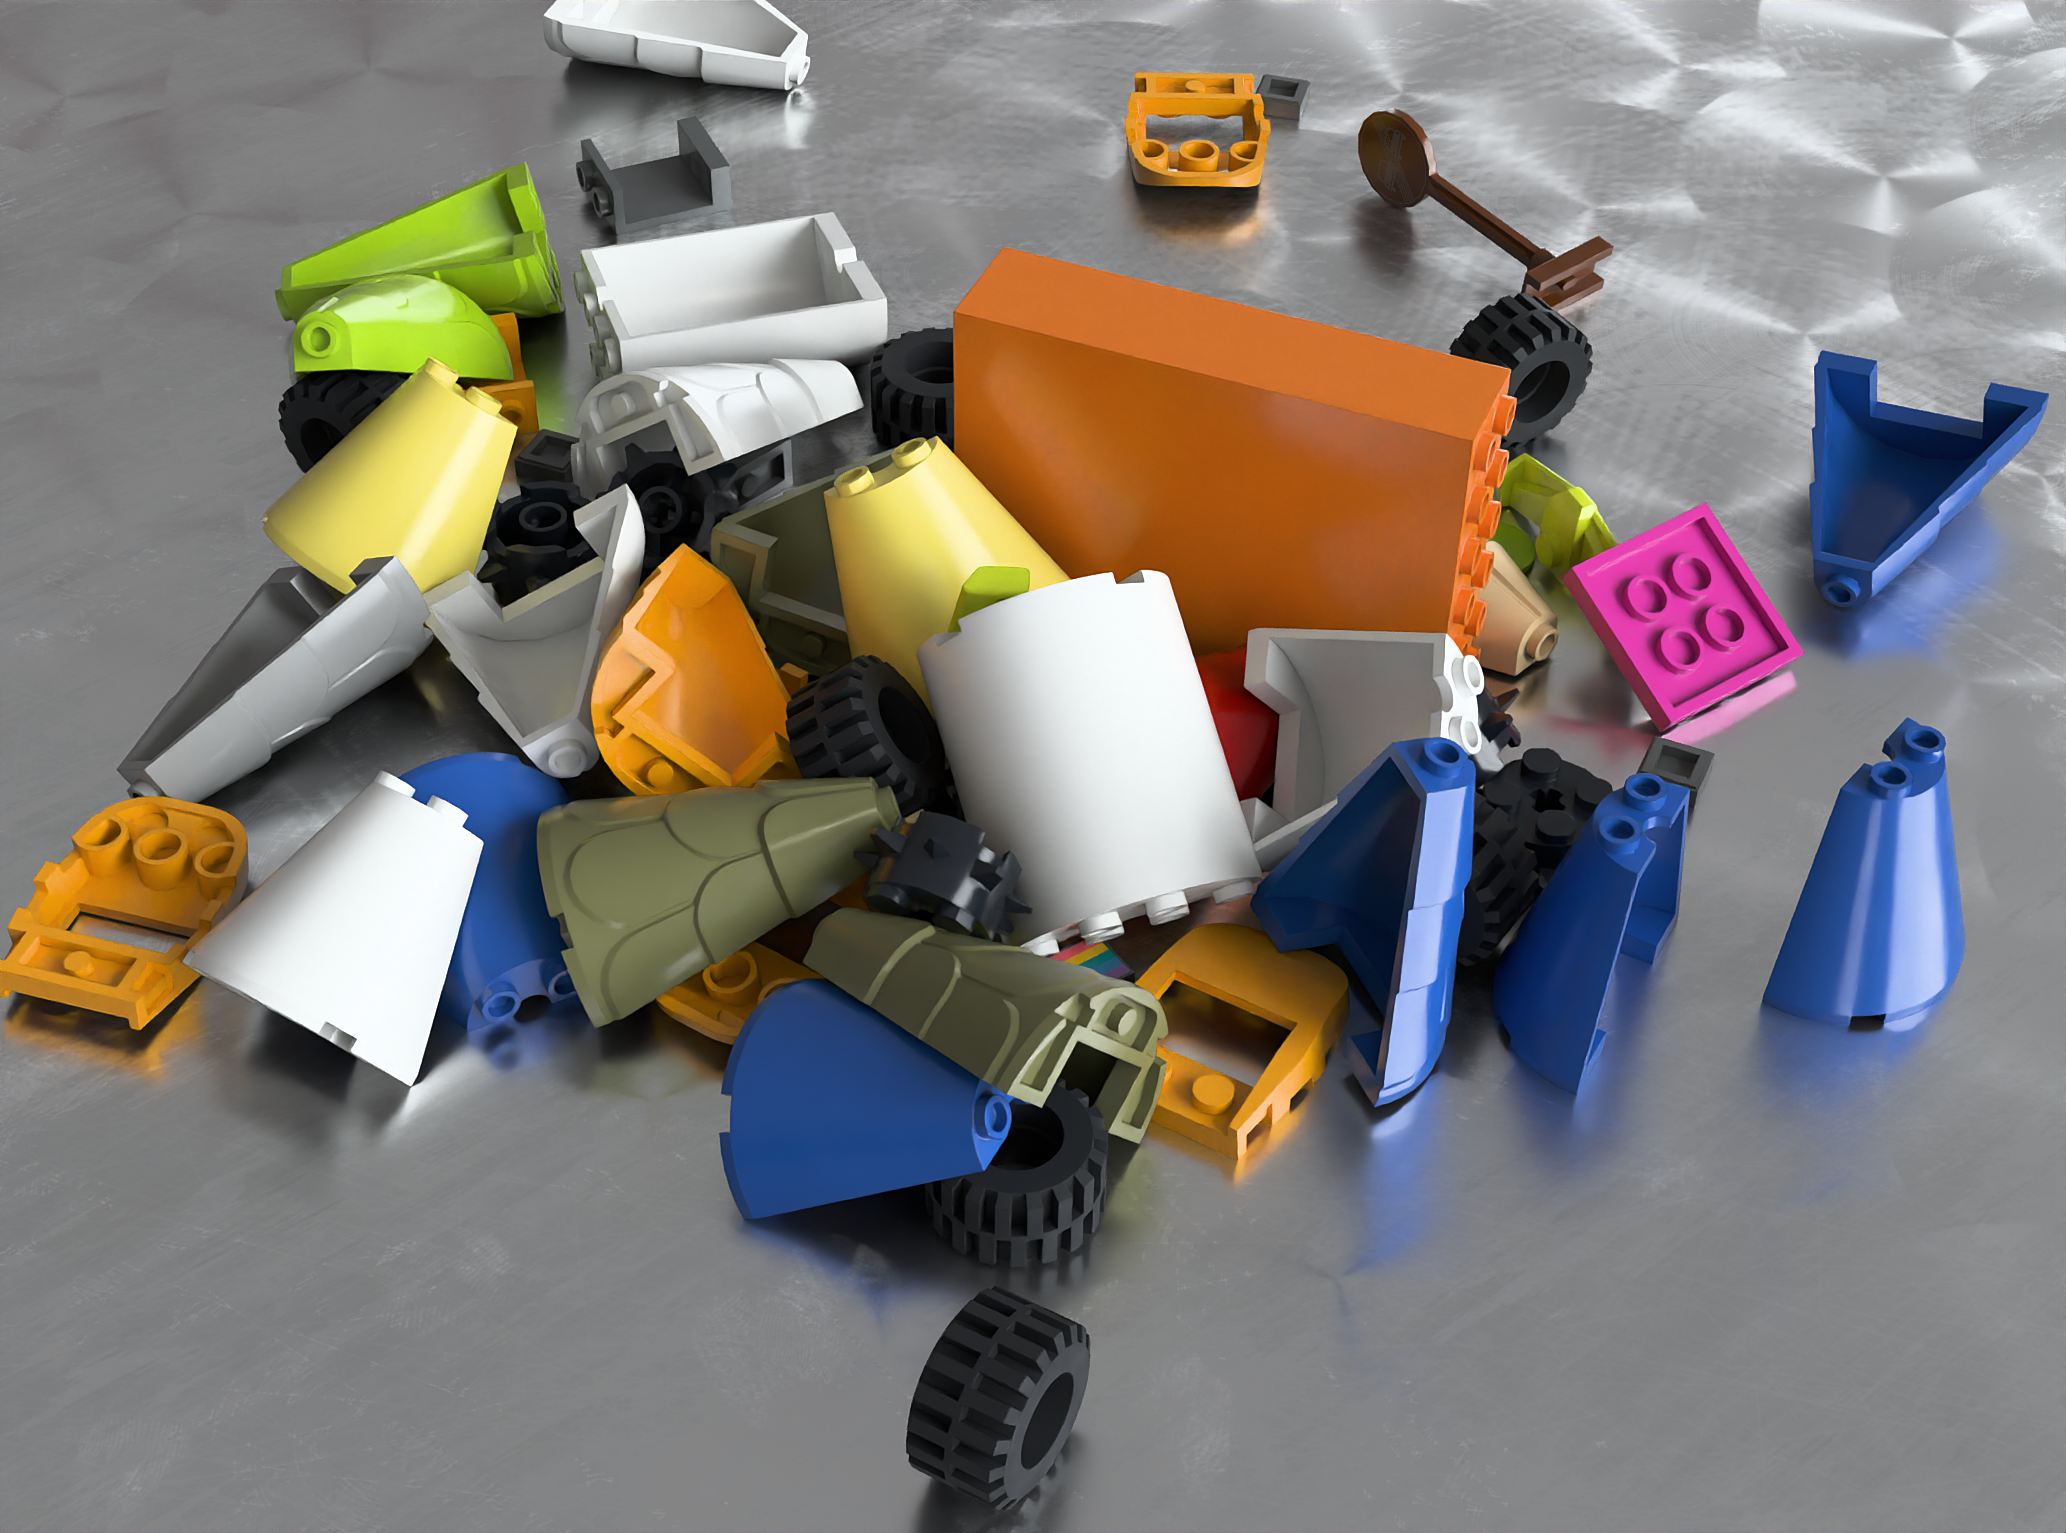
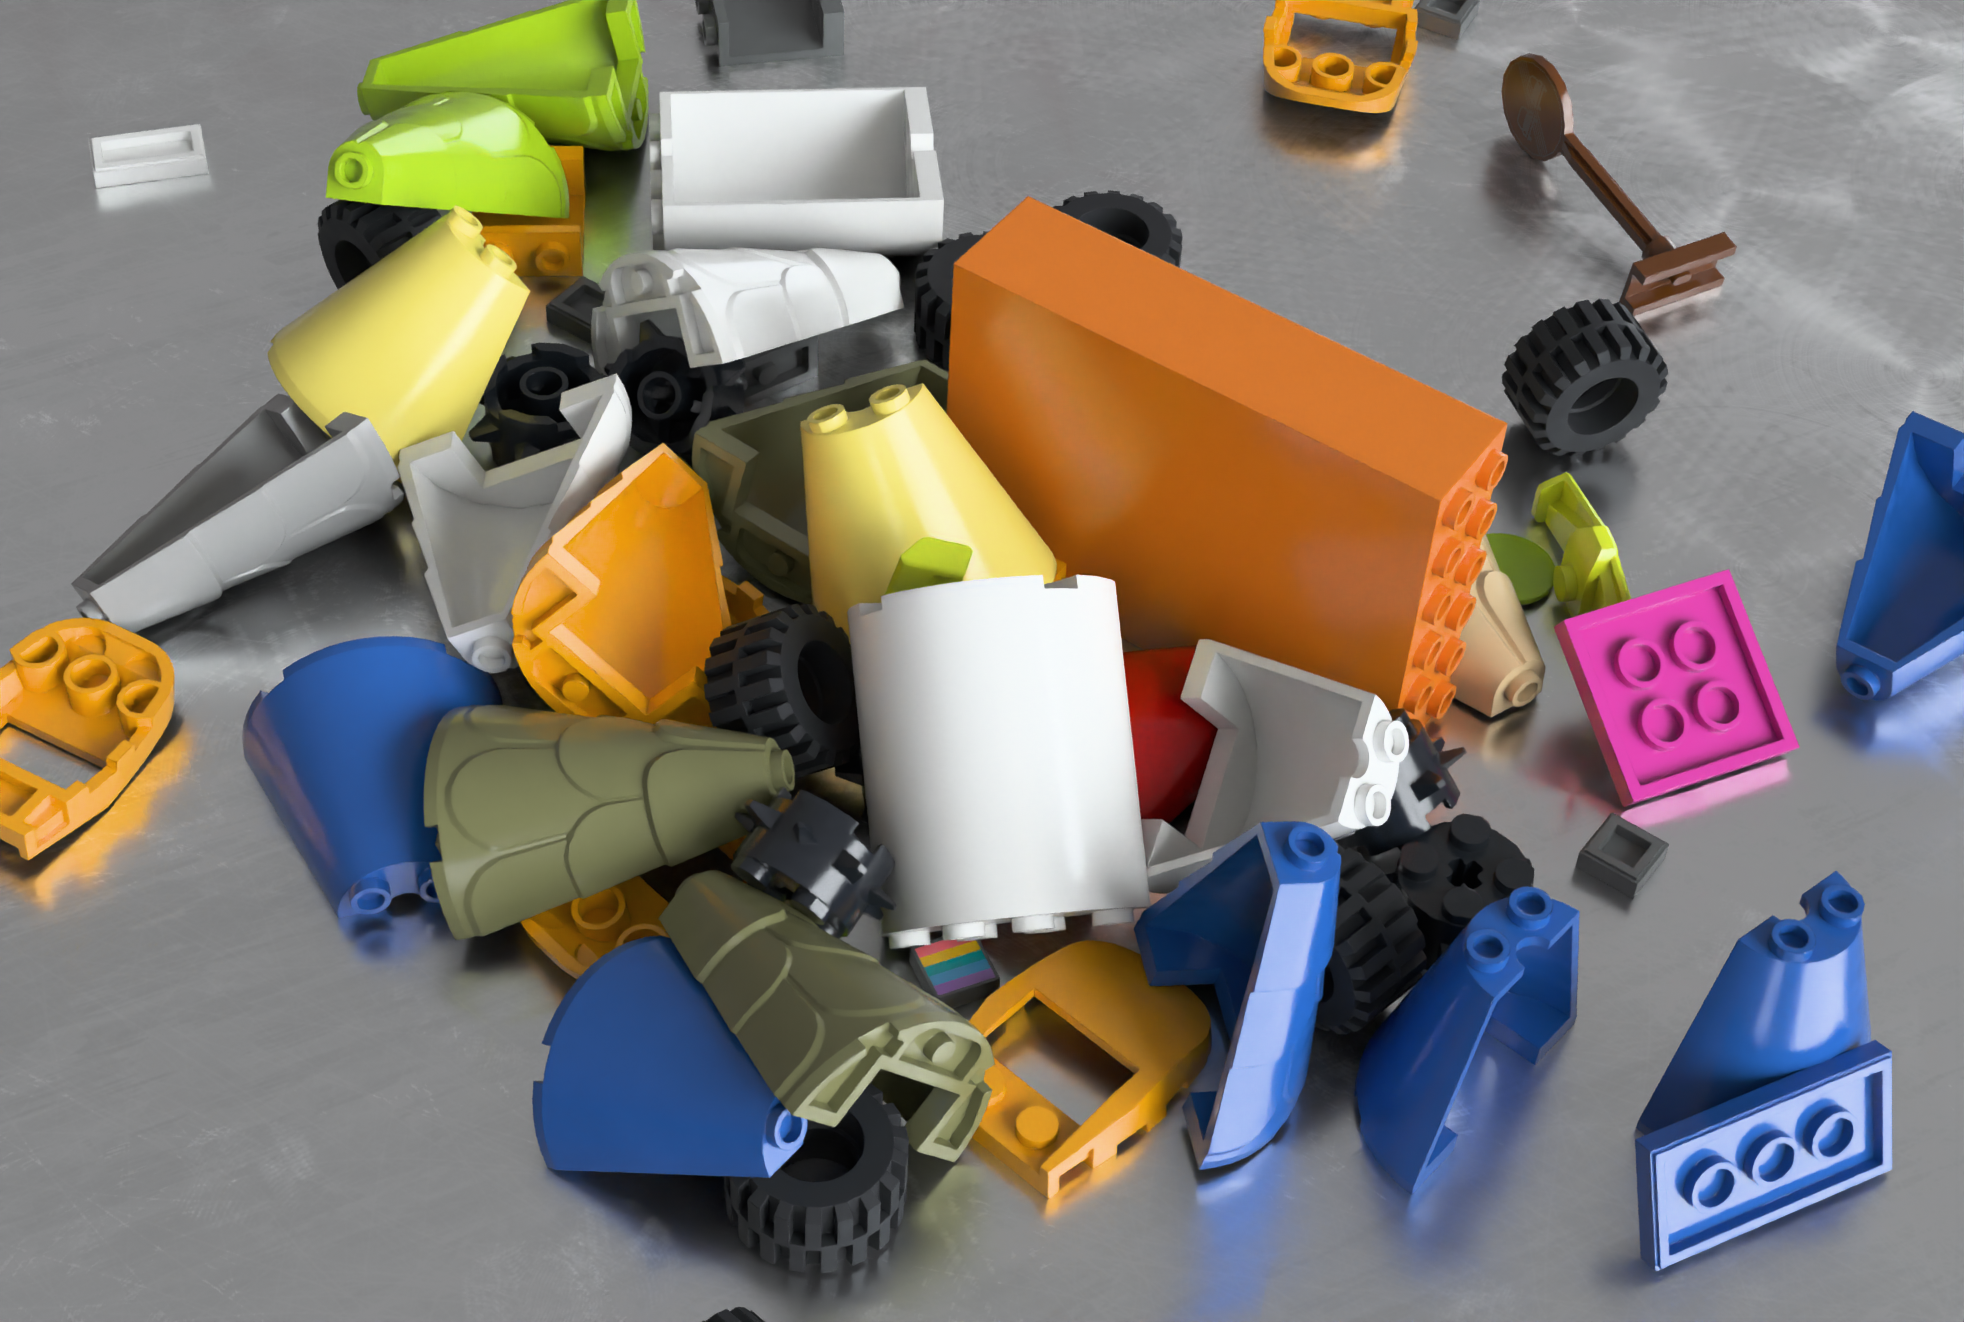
camera: 10 degrees right, 5 degrees up
white cone [182,770,484,1086] -> none
none -> white tile [89,124,209,188]
none -> tile [1635,1040,1892,1271]

